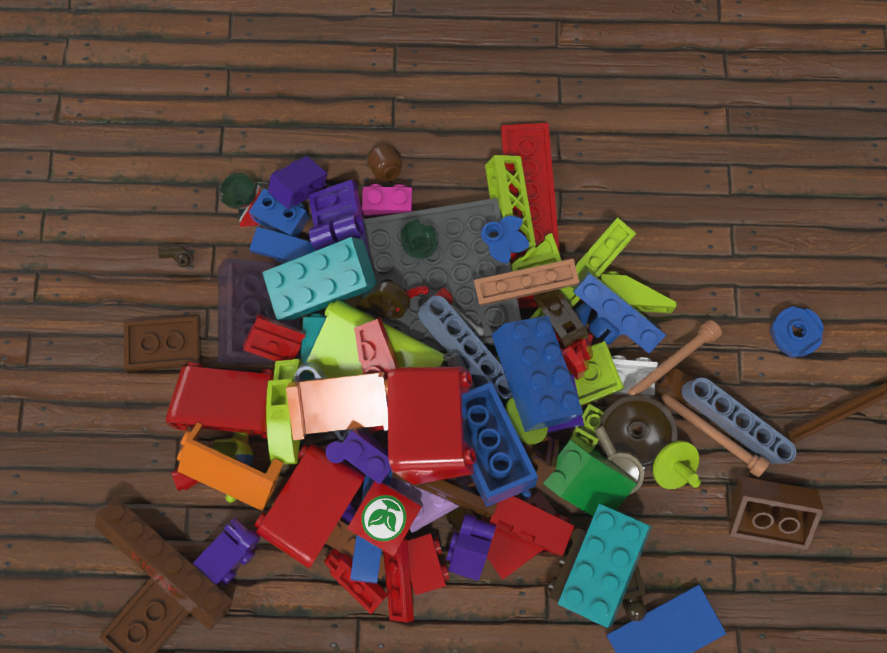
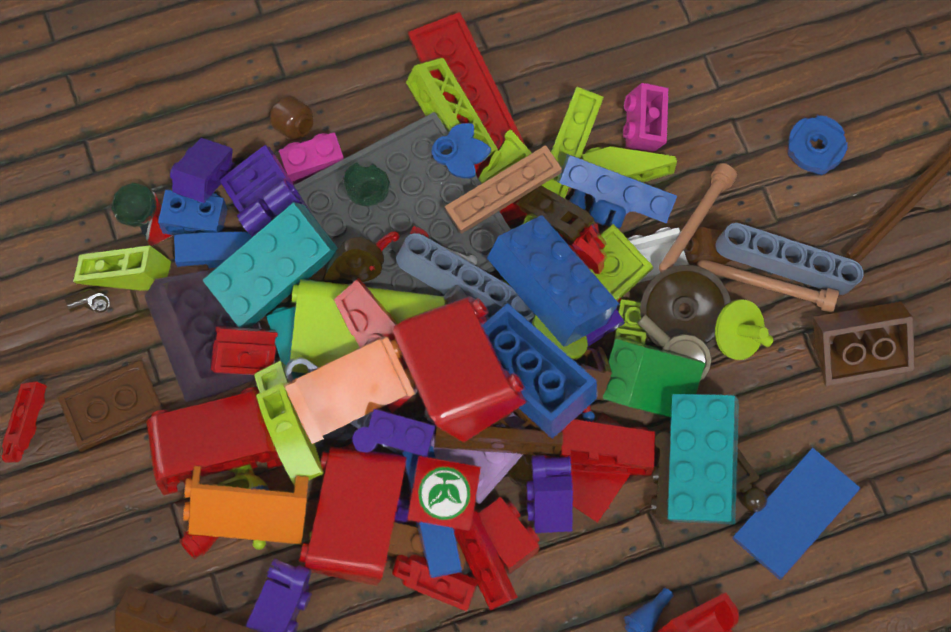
camera: 20 degrees left, 5 degrees down
none -> red hinge [2,381,47,463]
none -> lime slope [73,246,171,291]
none -> dark pink brick [623,83,668,153]

